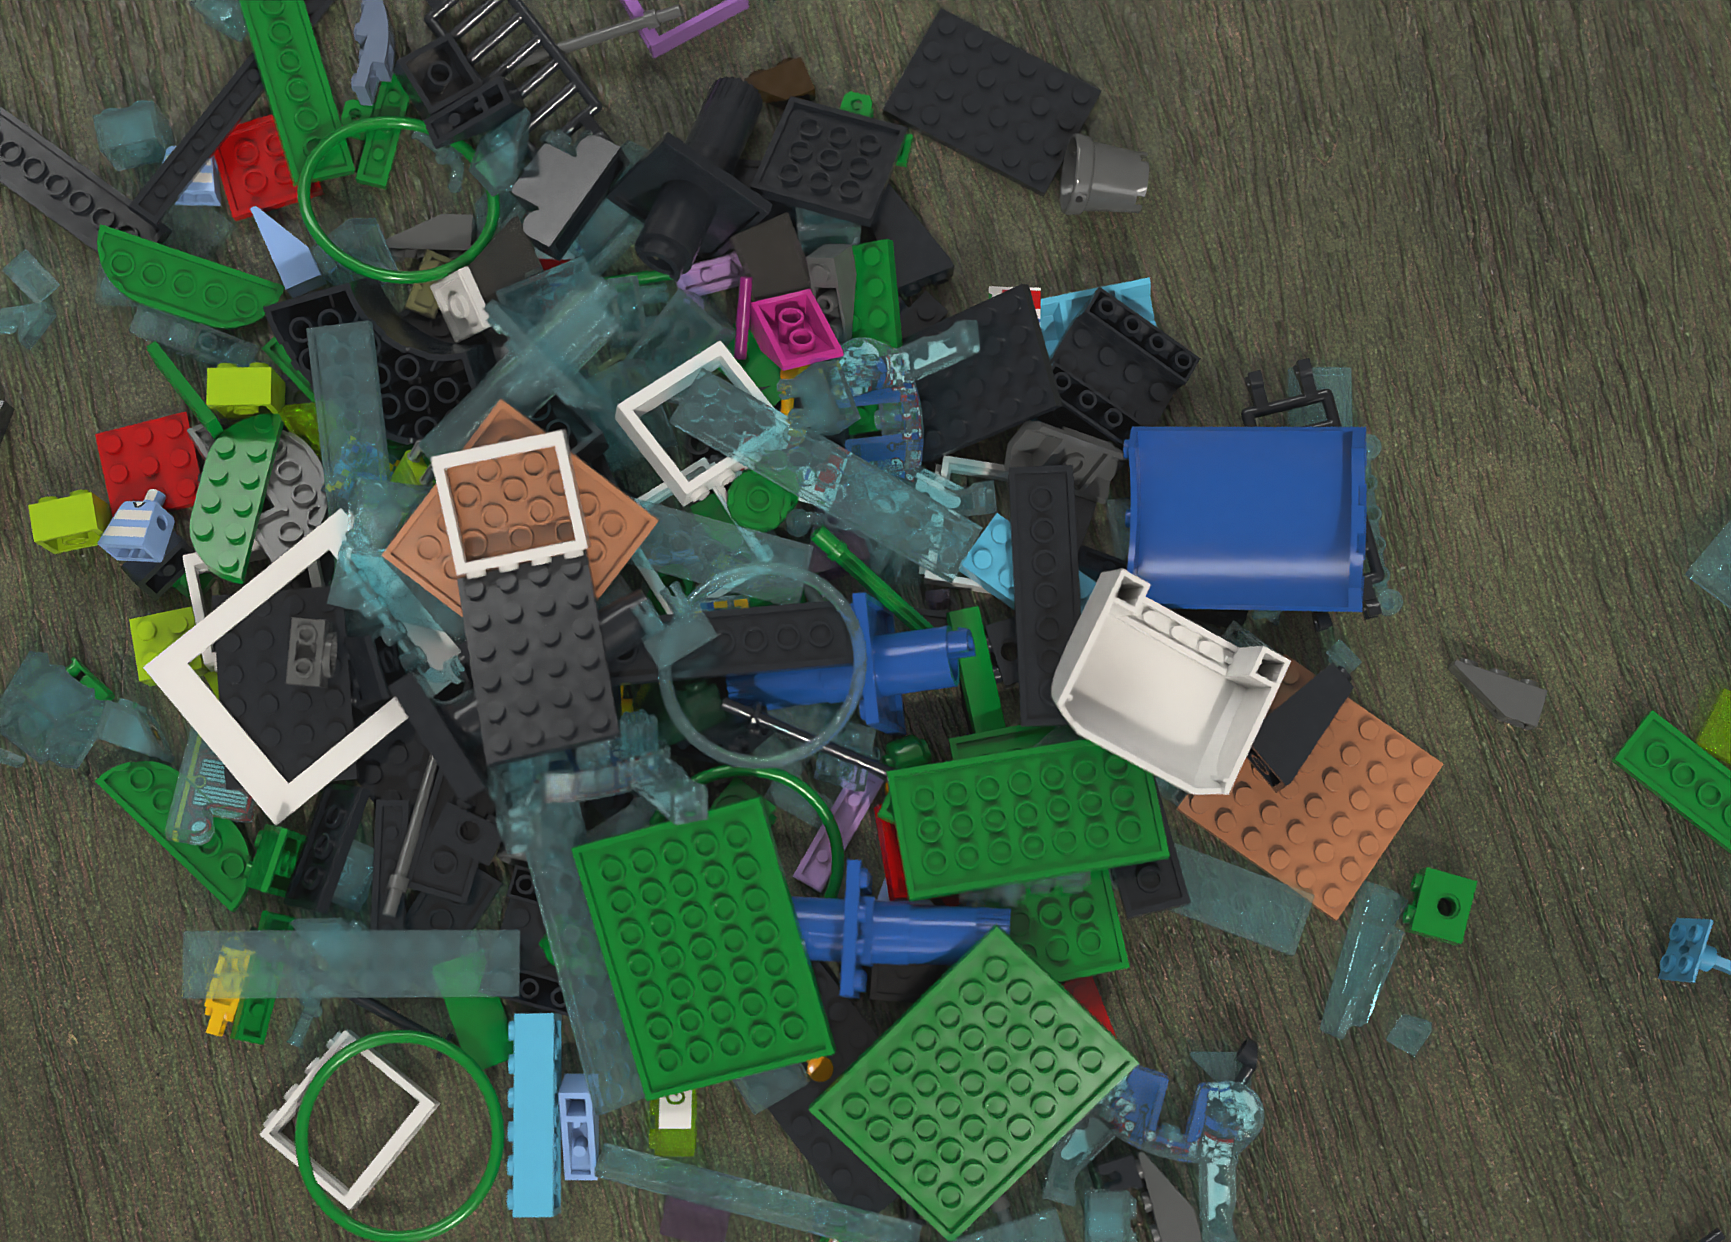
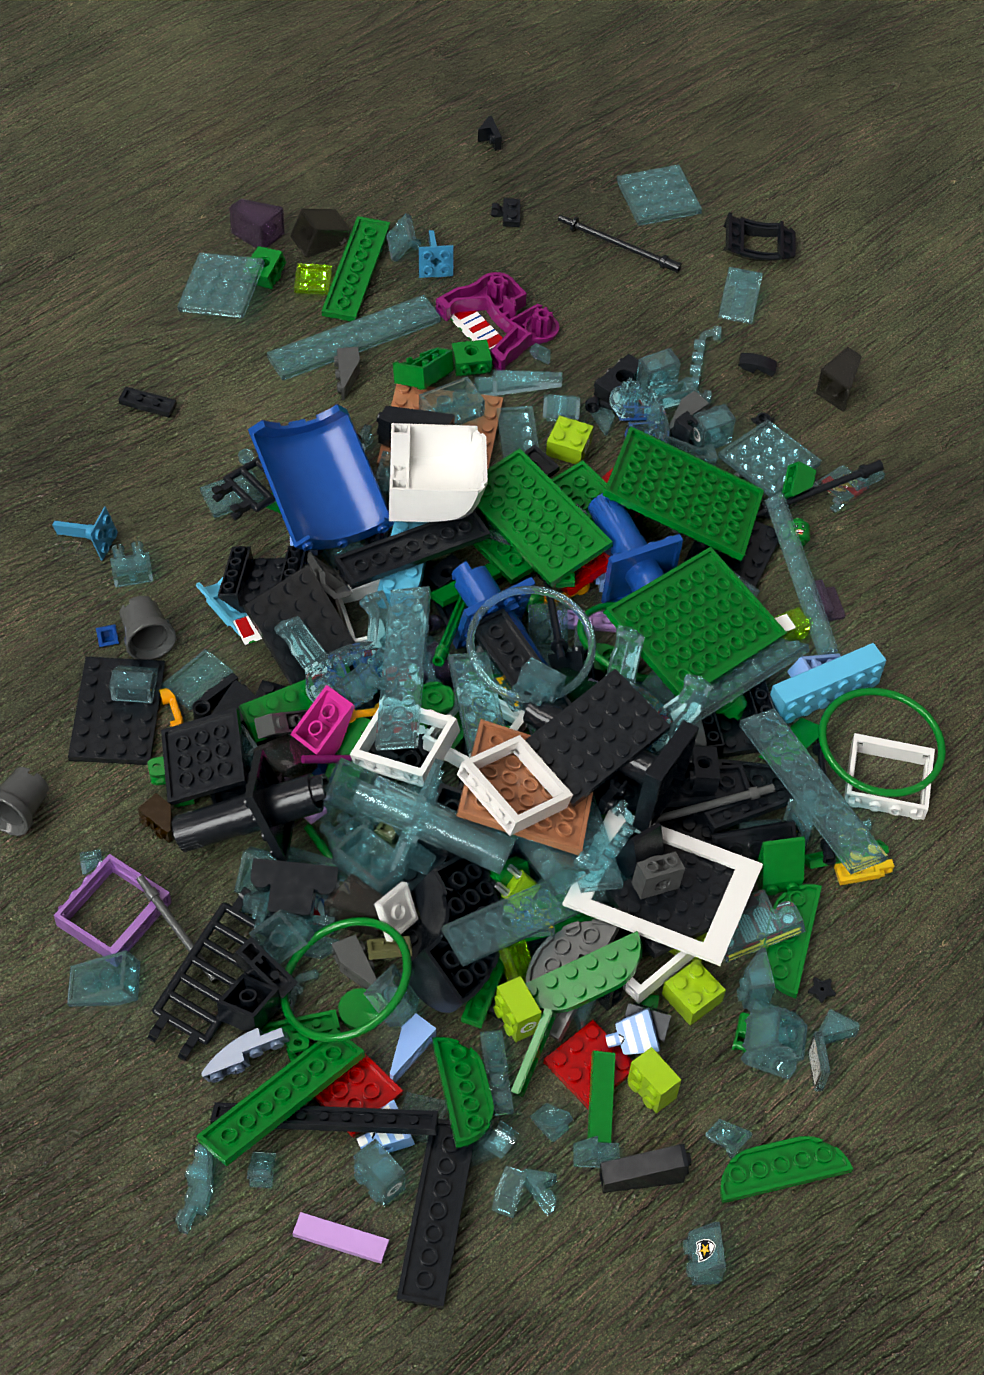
camera: 120 degrees left, 25 degrees down
none -> dark azure piece [52,507,118,561]
none -> blue slope [96,624,119,647]
none -> clear light blue slope [109,665,158,703]
none -> clear light blue brick [110,541,153,587]
none -> black plate [118,387,177,418]
none -> light orange bar [159,688,184,727]
none -> clear light blue tile [162,649,233,710]
none -> black plate [192,673,239,720]
none -> clear light blue plate [267,295,441,381]
none -> lavender tile [292,1212,389,1264]
none -> green tile [338,988,382,1030]
none -> green wedge [393,347,454,390]
none -> clear light blue brick [419,376,485,425]
none -> magenta animal [436,272,559,373]
none -> sticker [450,311,503,350]
none -> clear light blue slope [484,1120,519,1159]
none -> clear light blue slope [530,1103,573,1142]
none -> clear light blue slope [542,394,580,422]
none -> lime brick [546,415,594,464]
none -> clear light blue slope [573,1136,619,1168]
none -> green tile [587,1051,615,1144]
none -> black arch [594,354,645,403]
none -> clear light blue brick [636,348,681,398]
none -> black plate [808,977,836,1003]
none -> clear light blue slope [815,1009,860,1046]

